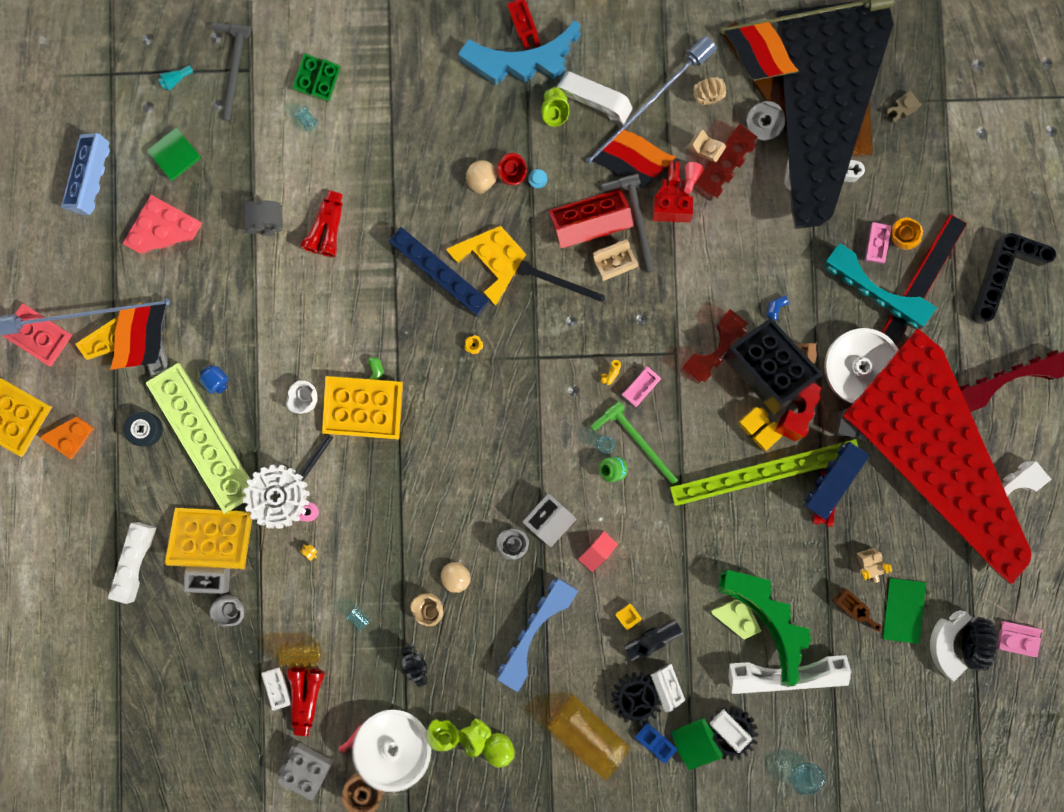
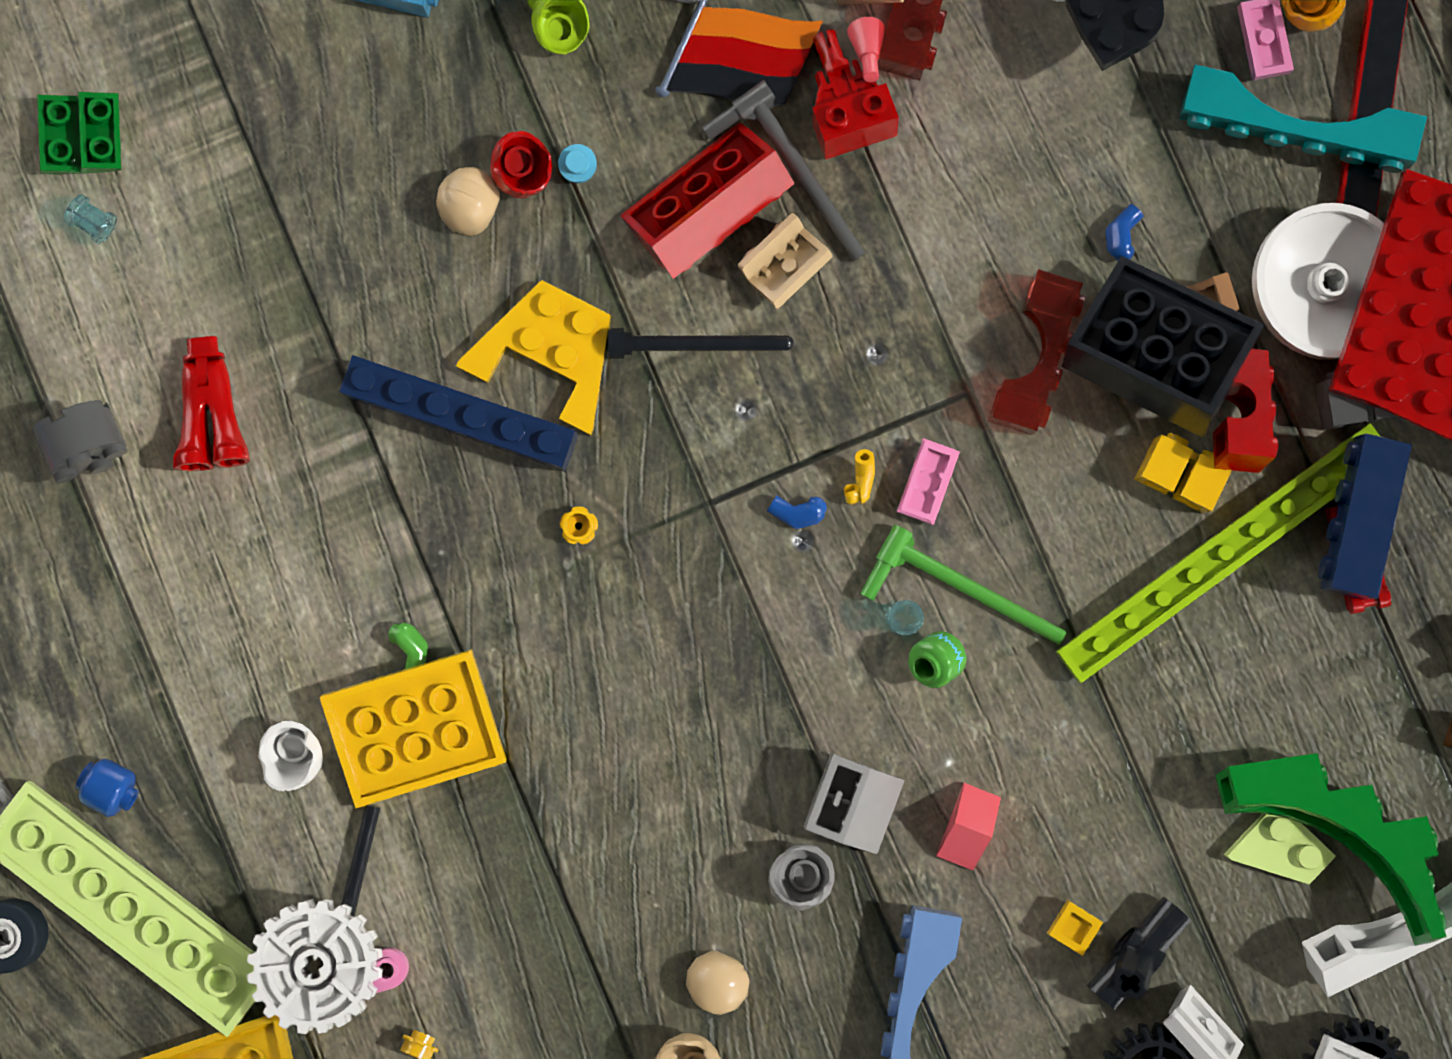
camera: 25 degrees left, 0 degrees up
none -> blue arm [767,495,827,529]

